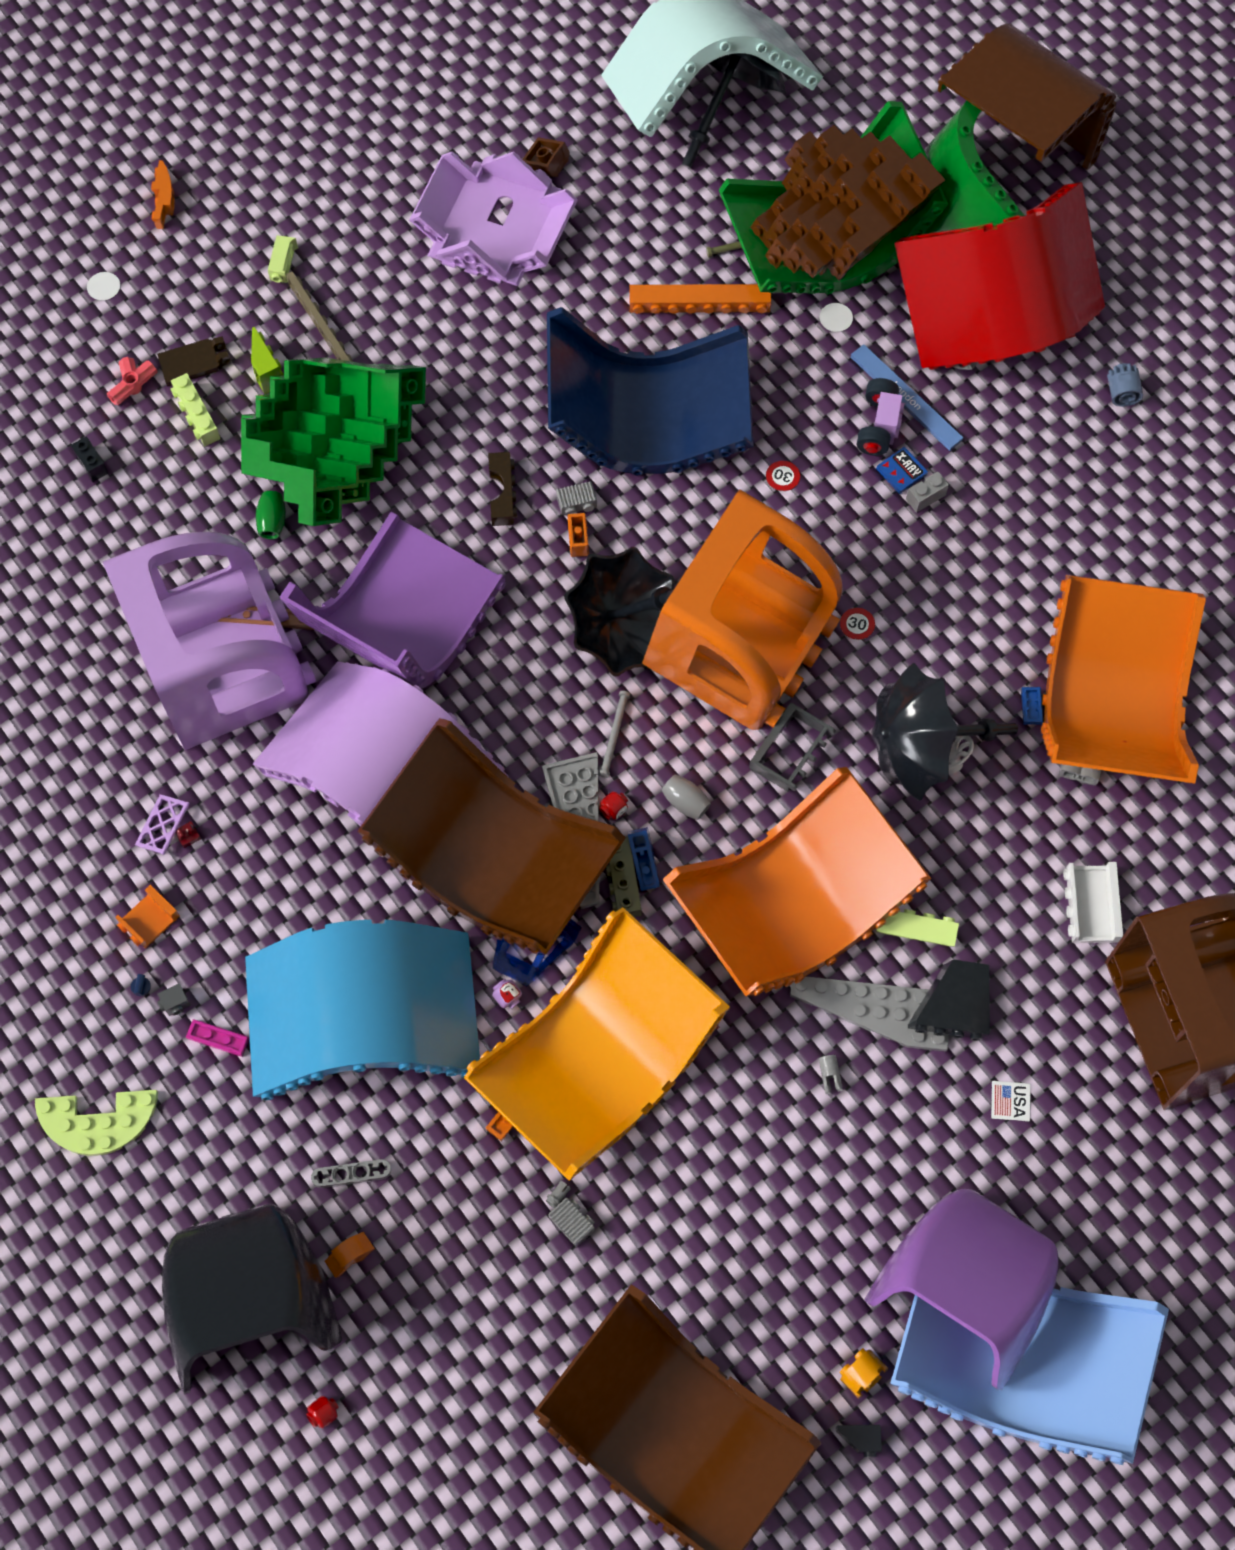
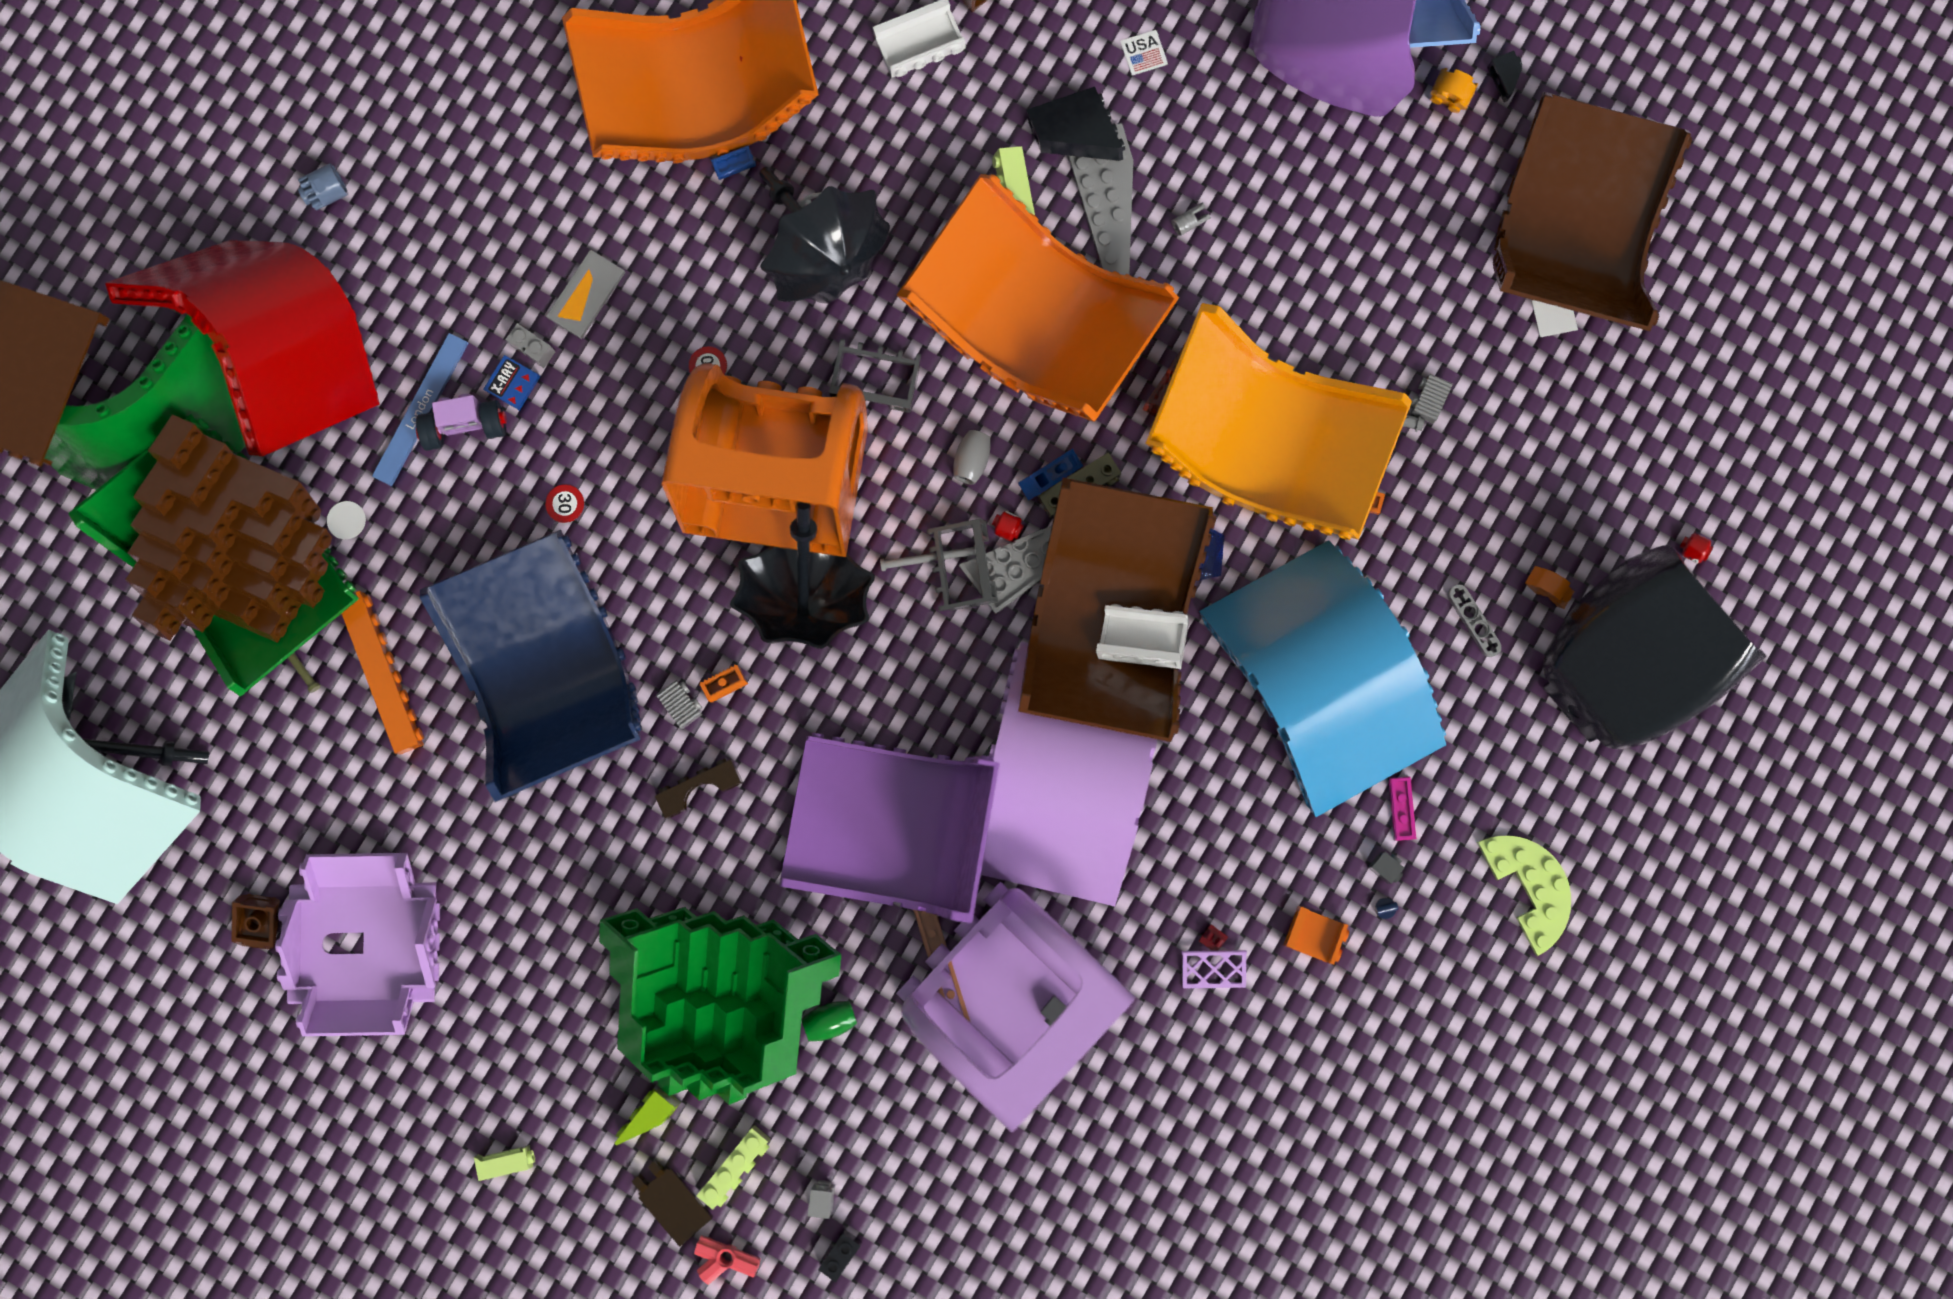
camera: 110 degrees left, 15 degrees up
dark tan plate [286,271,353,362] -> none
head [492,979,522,1009] -> none
none -> light grey tile [546,250,626,339]
none -> light grey piece [808,1180,835,1219]
none -> dark grey hinge [927,519,998,611]
none -> white panel [1096,604,1189,669]

